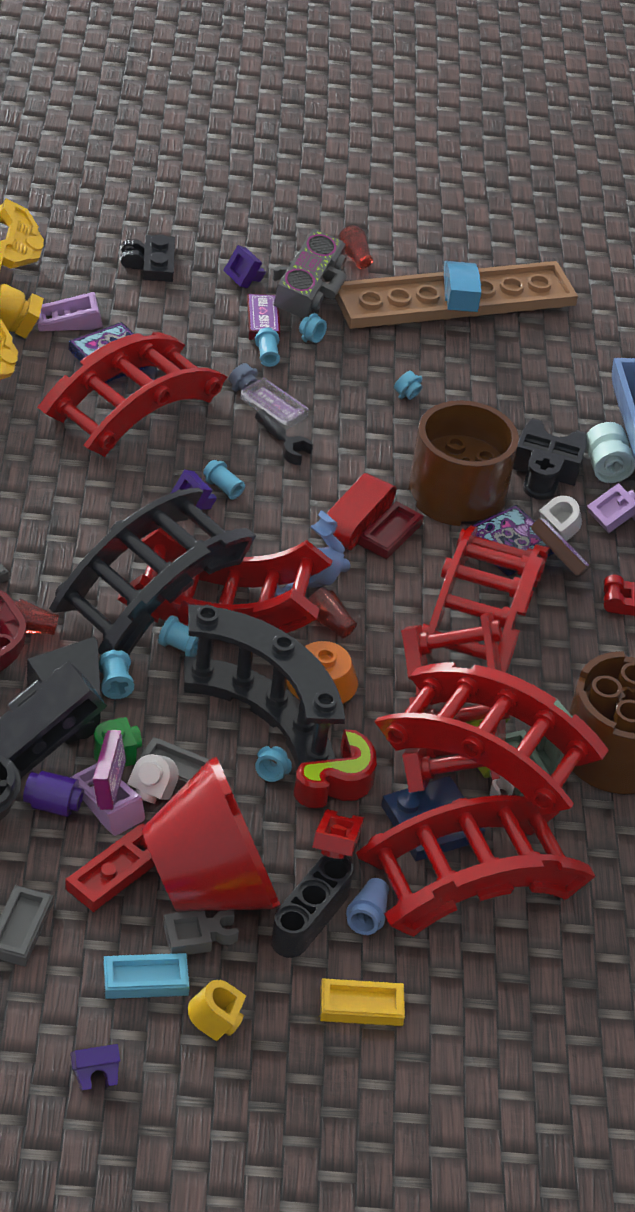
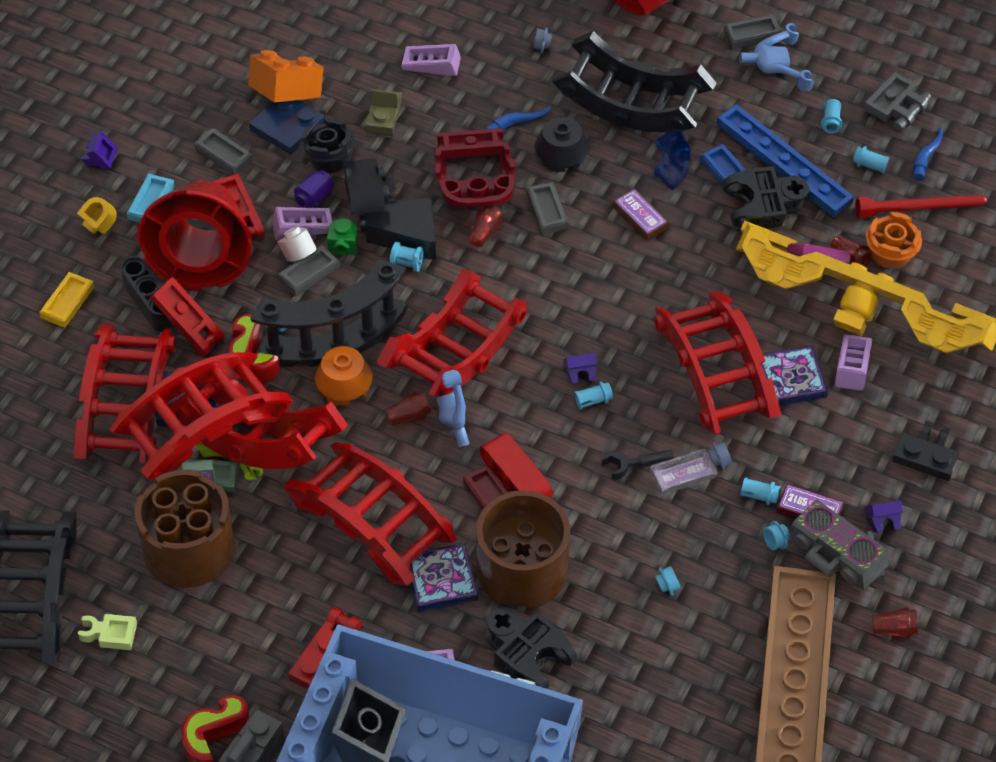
camera: 120 degrees right, 10 degrees up
black fence [49,488,256,656] -> none
magenta tile [93,730,126,810] -> none
medium azure bush [158,615,198,657] -> none
medium blue cone [346,878,389,935] -> none
dark azure slope [444,261,481,312] -> none
reddish brown tile [531,518,591,576] -> none
white plate [539,496,582,541] -> none

